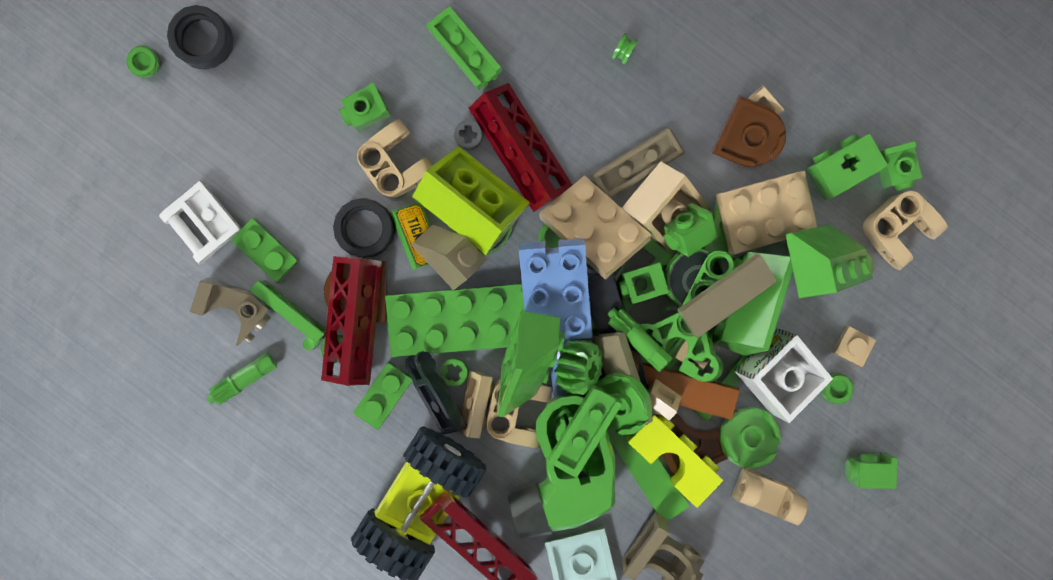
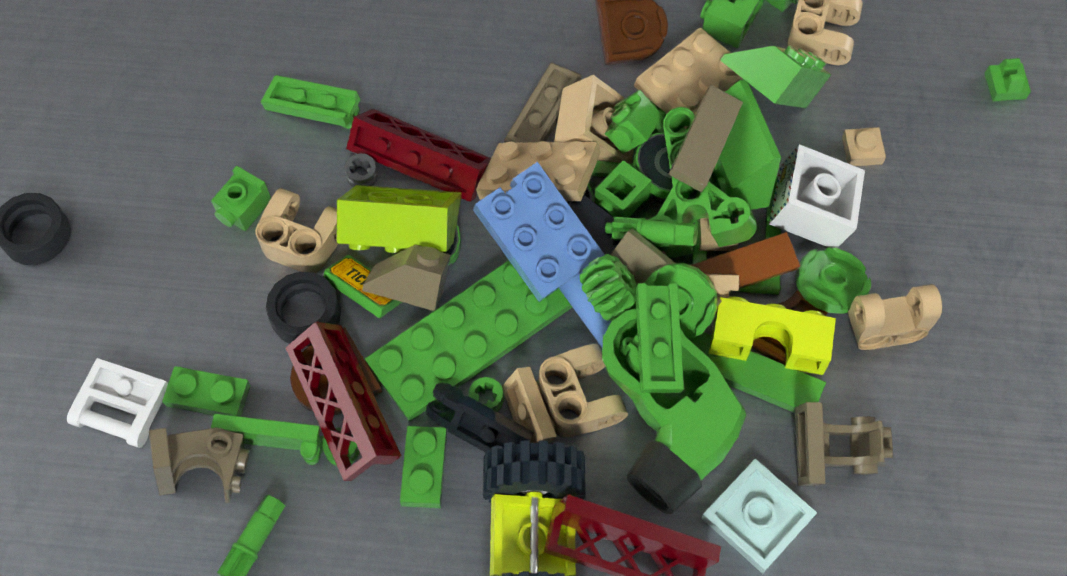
camera: 35 degrees left, 25 degrees down
bright green slope [497,310,565,417] -> none
bright green bush [612,33,638,65] -> none
bright green tile [821,373,854,404] -> none
bright green brick [845,452,898,489] -> none
none -> bright green tile [984,58,1031,102]

